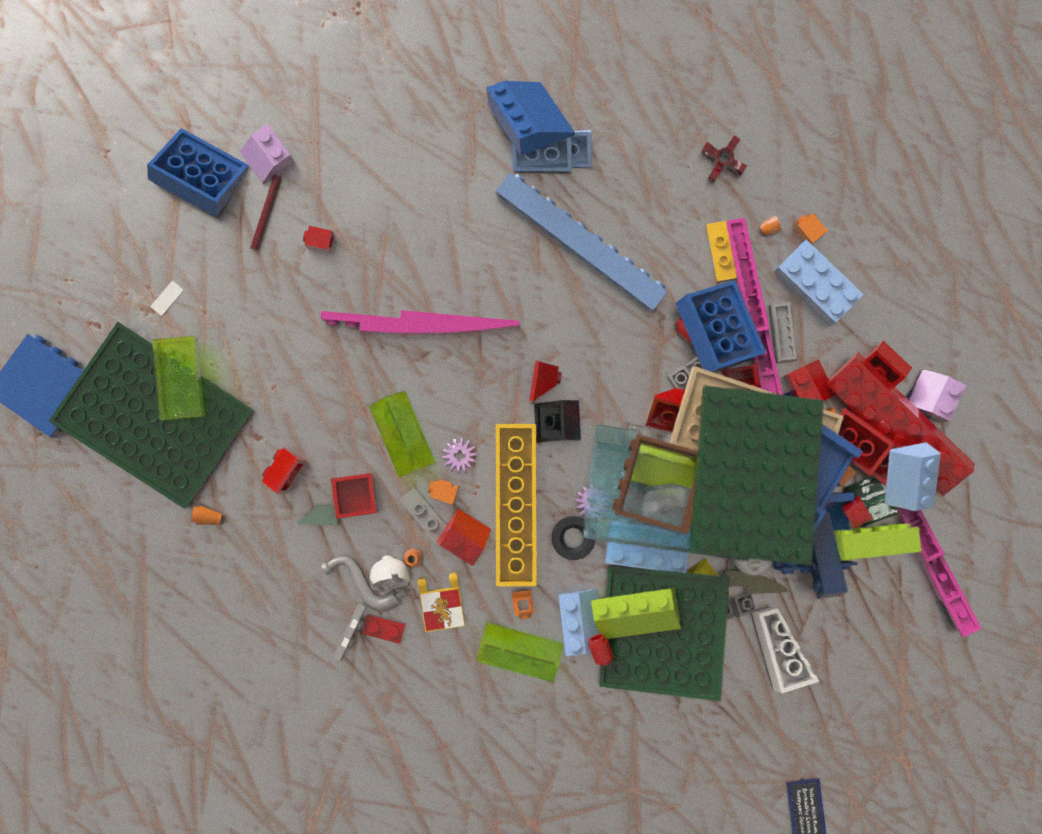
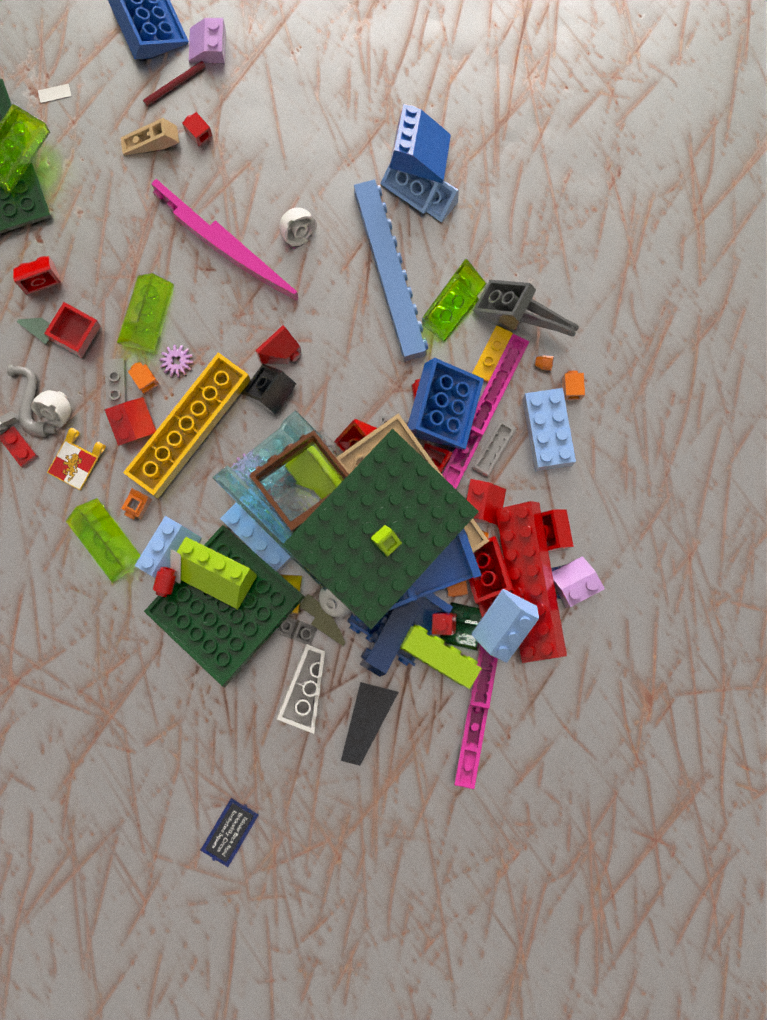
camera: 30 degrees right, 5 degrees down
orange cone [404,548,423,568] -> none
black tyre [551,516,596,560] -> none
dark red pin [701,136,747,182] -> none
none -> tan slope [121,118,179,156]
none -> white sticker [170,549,181,584]
none -> white cylinder [279,208,317,246]
none -> black wedge [341,682,399,766]
none -> lime slope [371,525,402,557]
none -> clear neon green slope [422,259,487,342]
none -> dark grey slope [473,279,579,337]

